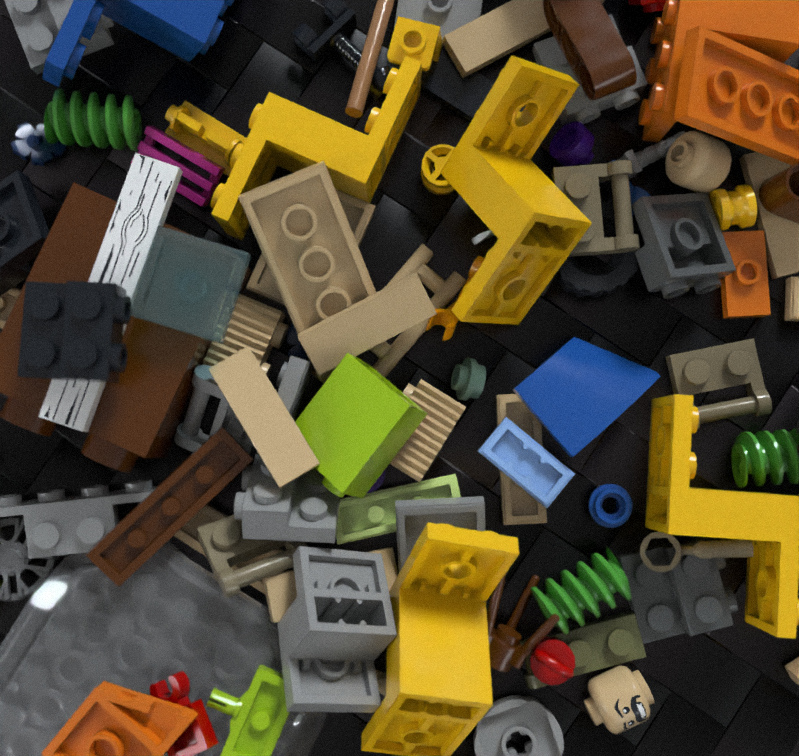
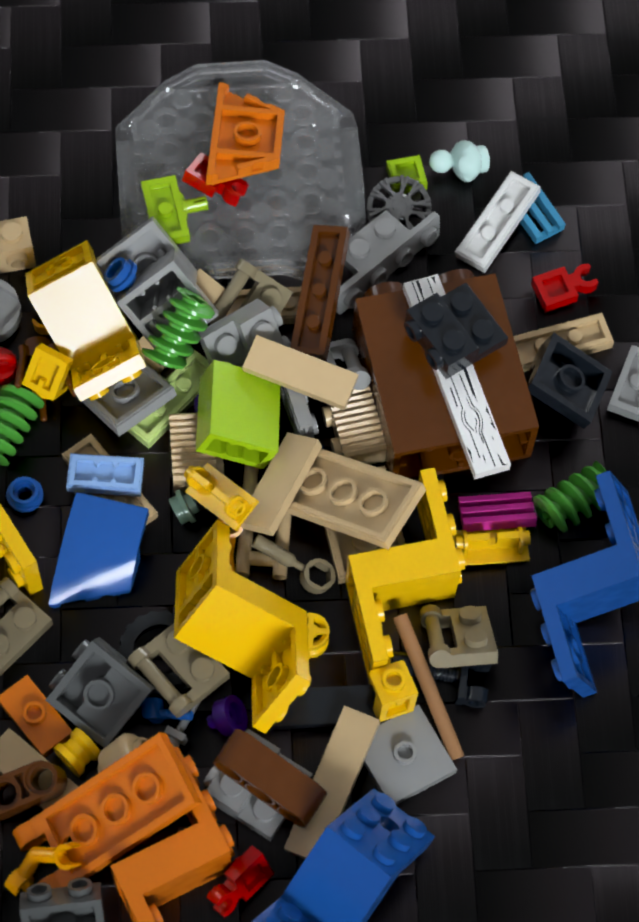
camera: 140 degrees right, 20 degrees down
dark blue plant [11,122,66,166] -> none
clear light blue plate [131,226,251,344] -> none
none -> yellow bracket [22,343,73,401]
none -> blue plate [104,257,137,292]
none -> bright green piece [141,287,215,369]
none -> yellow hinge [184,462,259,531]
none -> dark tan piece [251,534,336,594]
none -> dark tan plate [419,604,498,668]

